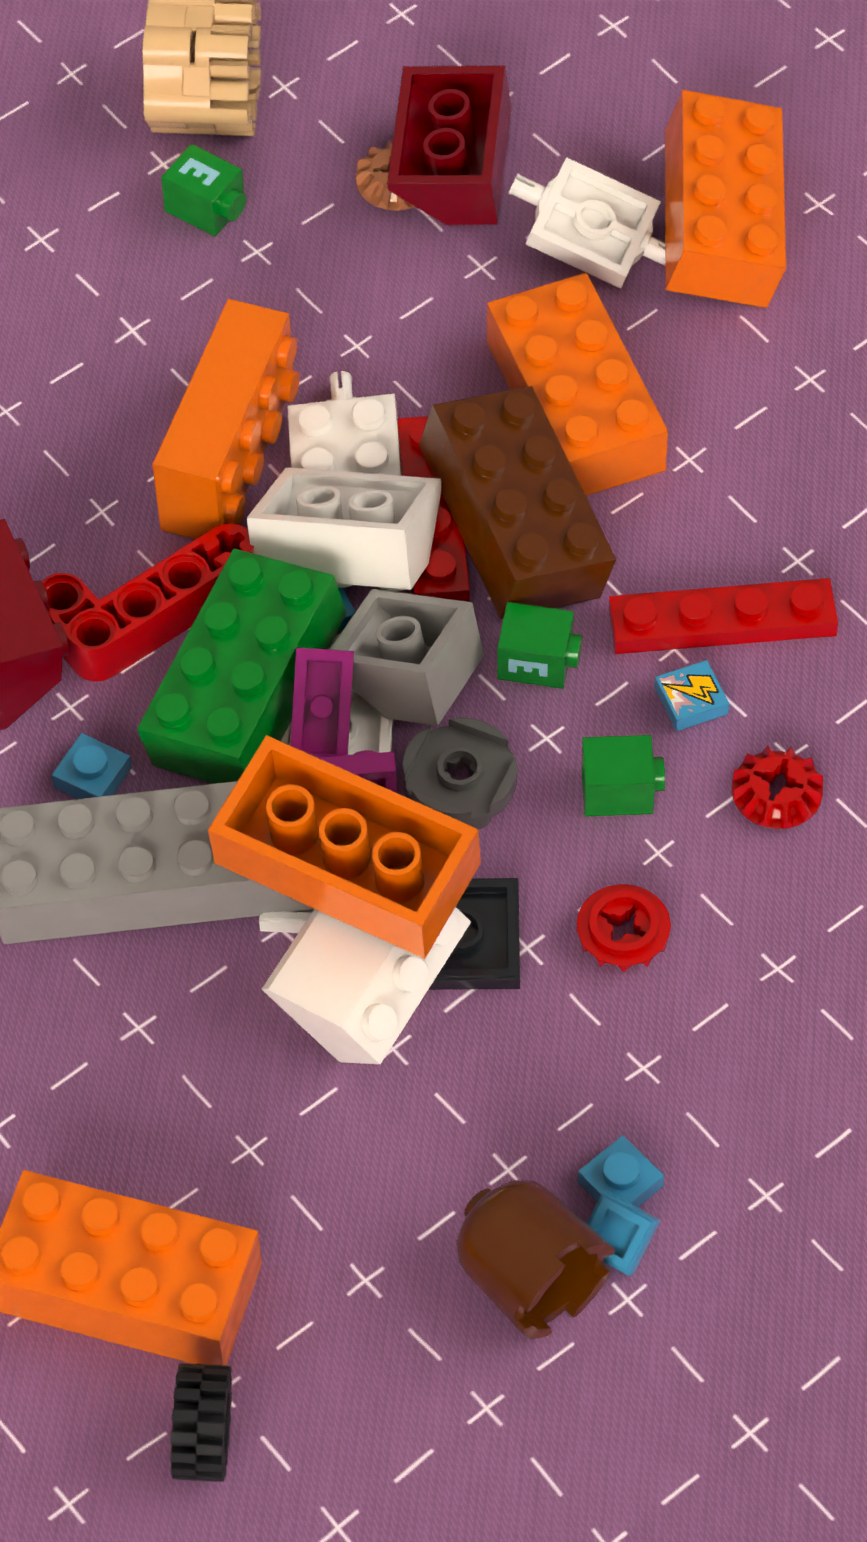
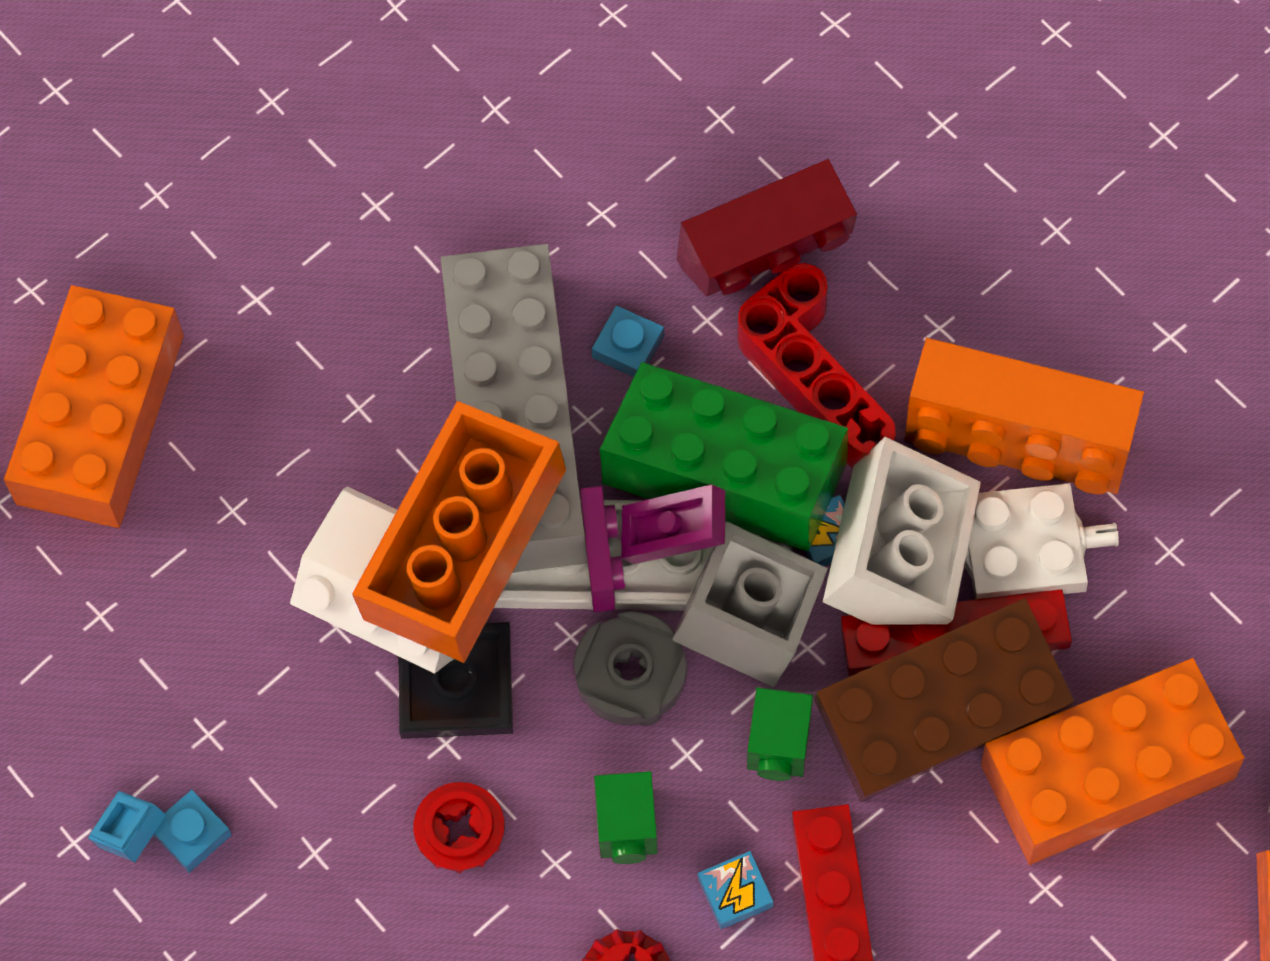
camera: 90 degrees right, 10 degrees up
reddish brown cylinder [456,1179,615,1339] -> none

